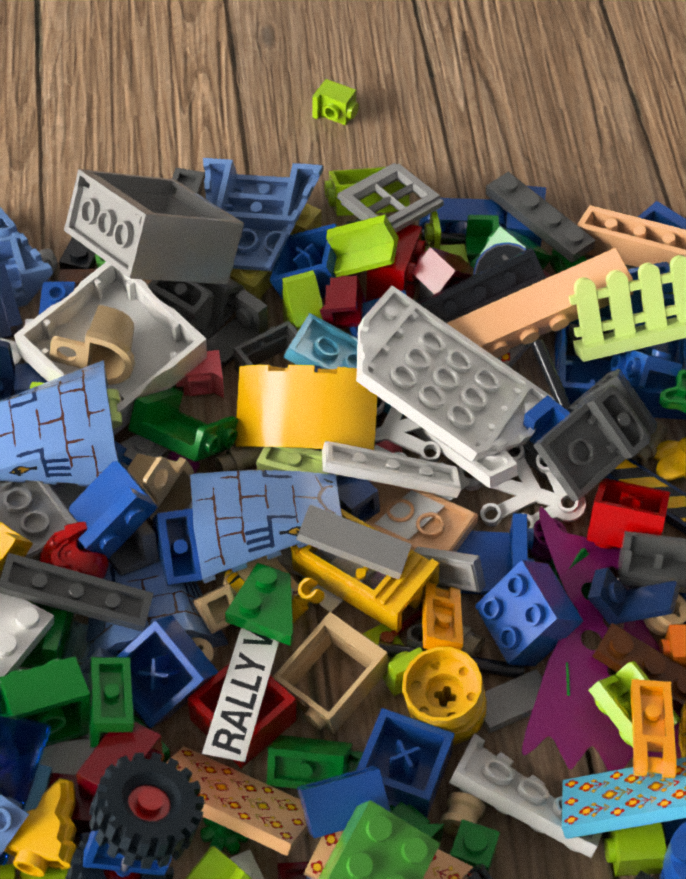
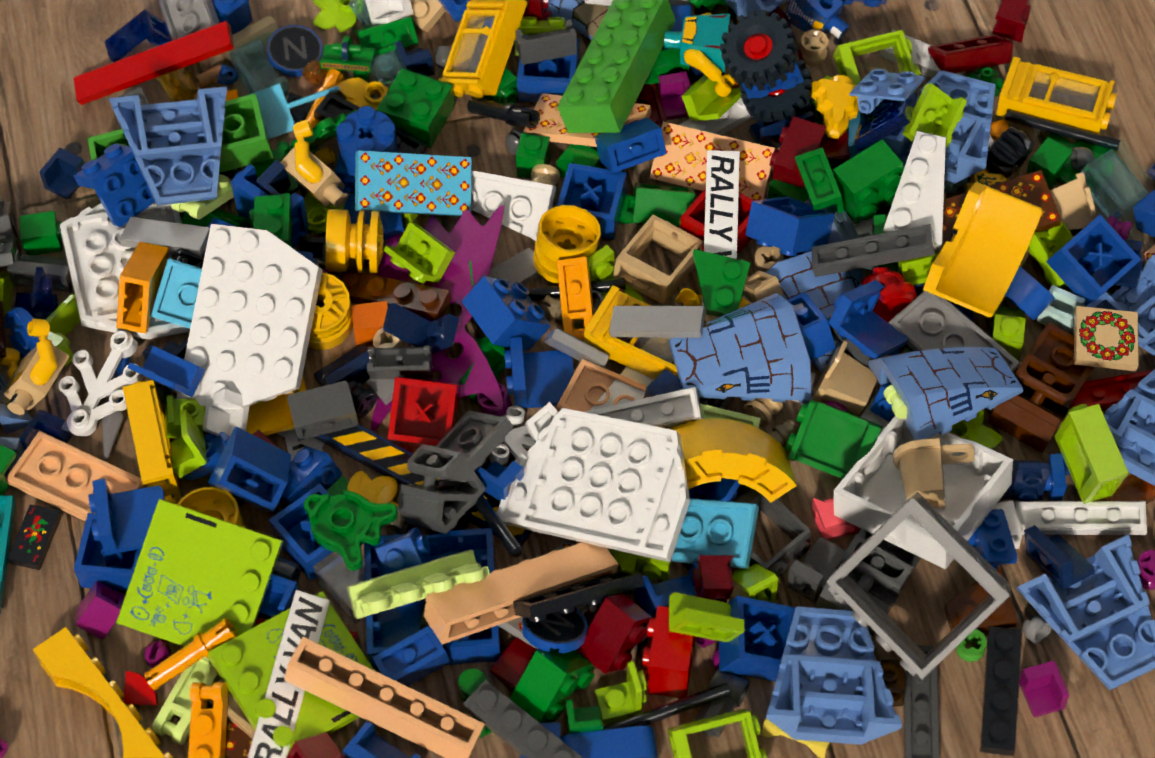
camera: 175 degrees right, 5 degrees up
light grey piece [337,163,444,232] -> none
light orange plate [630,679,677,779] -> none
none -> magenta panel [1019,660,1069,717]

